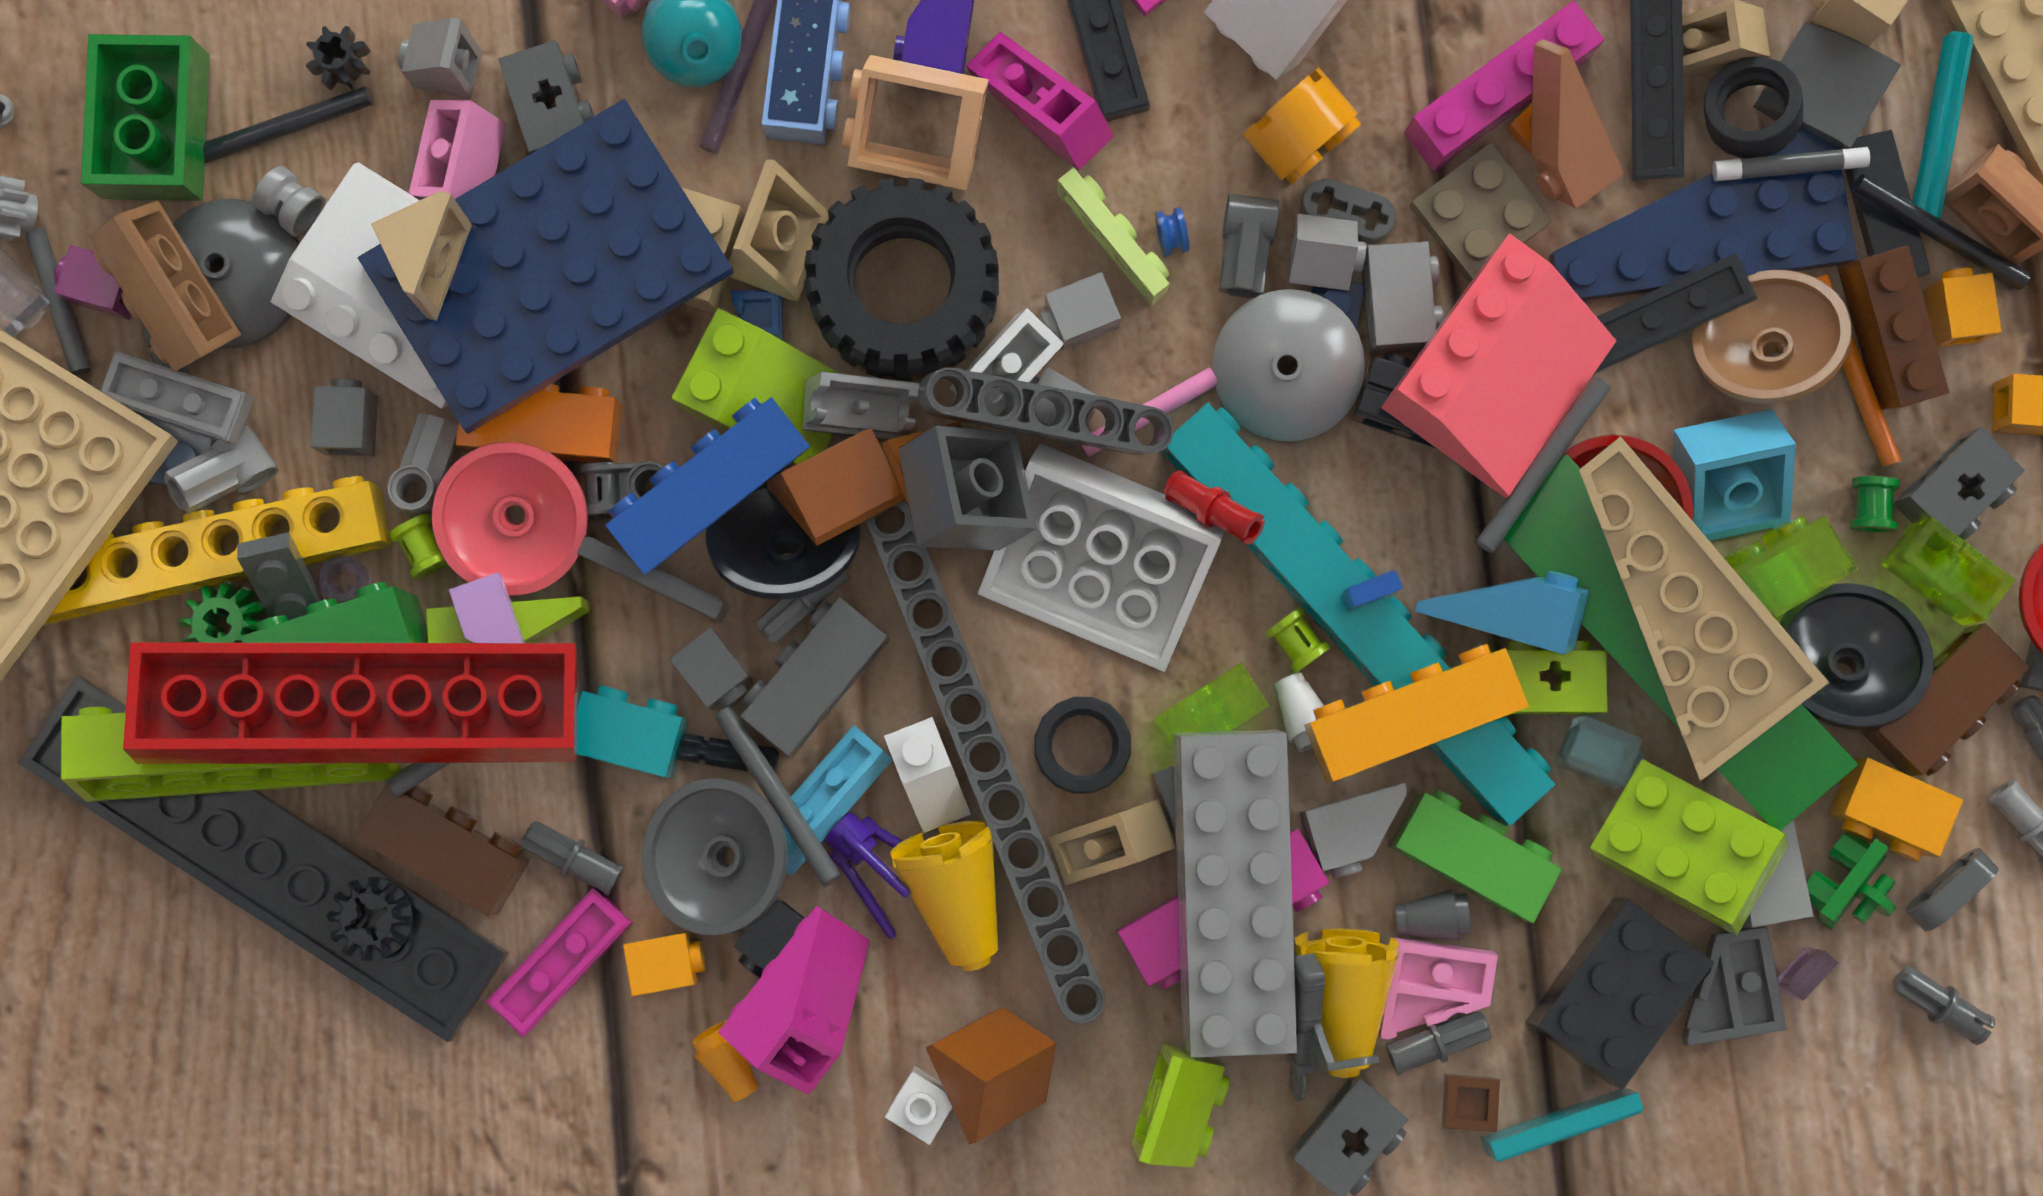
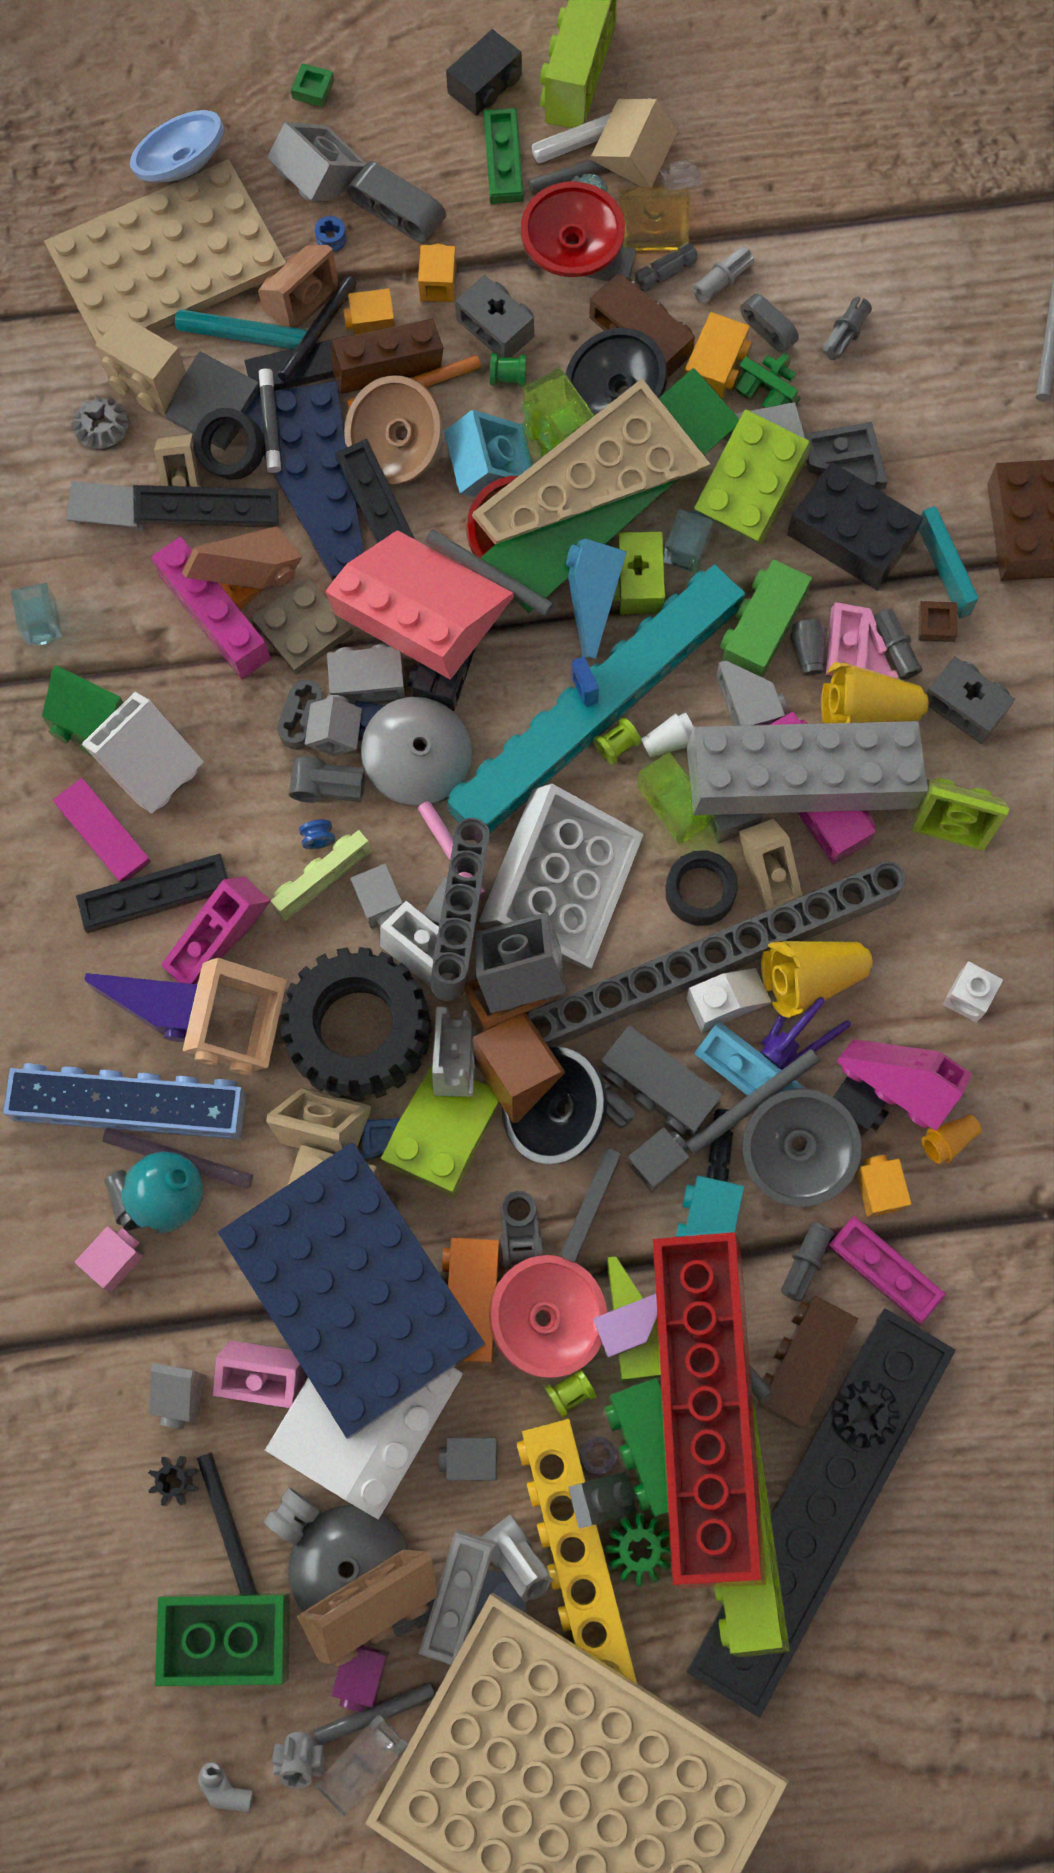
camera: 85 degrees left, 10 degrees down
tan slope [371,191,472,321] -> none
light grey piece [387,413,458,518] -> none
dark grey brick [498,40,594,154] -> none
blue brick [605,397,810,576] -> none
dark orange slope [925,1007,1056,1145] -> none
red pin [1164,470,1265,545] -> none
light orange brick [1242,67,1361,185] -> none
dark grey piece [1286,953,1380,1101] -> none
light orange brick [1304,644,1529,783] -> none
clear purple tile [1777,948,1838,1001] -> none
clear neon green brick [1881,517,2016,626] -> none

